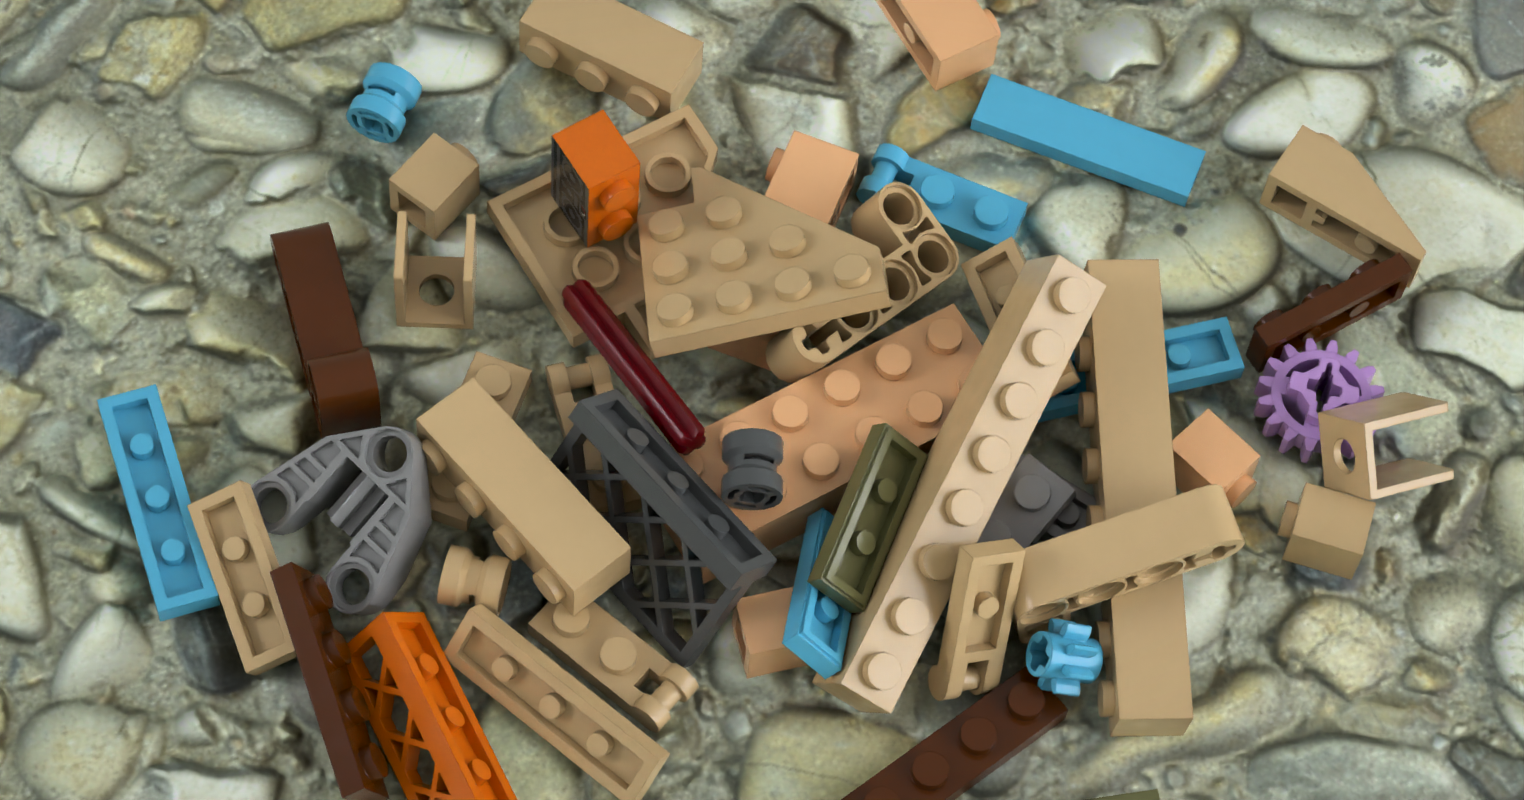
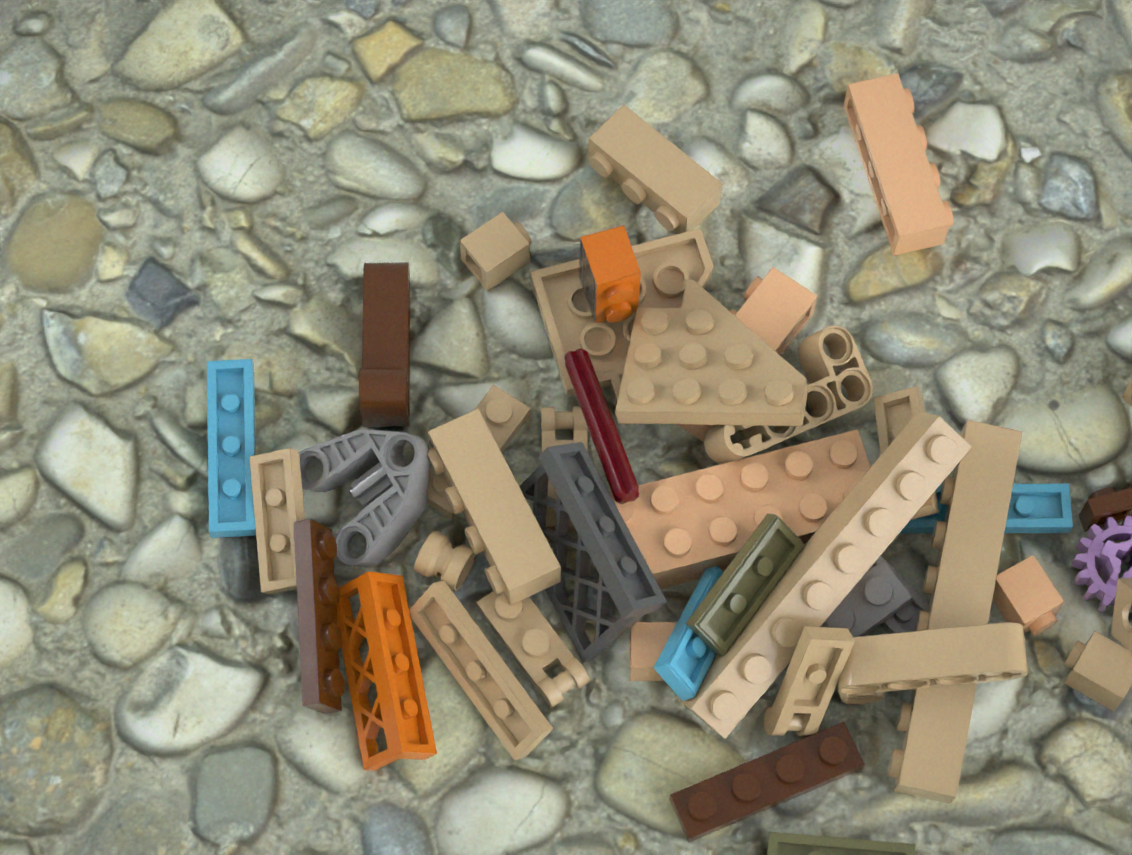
camera: 20 degrees right, 5 degrees up
medium azure wheel [346,62,422,143] -> none
tan piece [394,211,477,329] -> none
dark grey wheel [721,428,784,510] -> none
medium azure plate [856,143,1028,252] -> none
medium azure tile [970,74,1206,207] -> none
medium azure gear [1026,618,1103,697] -> none

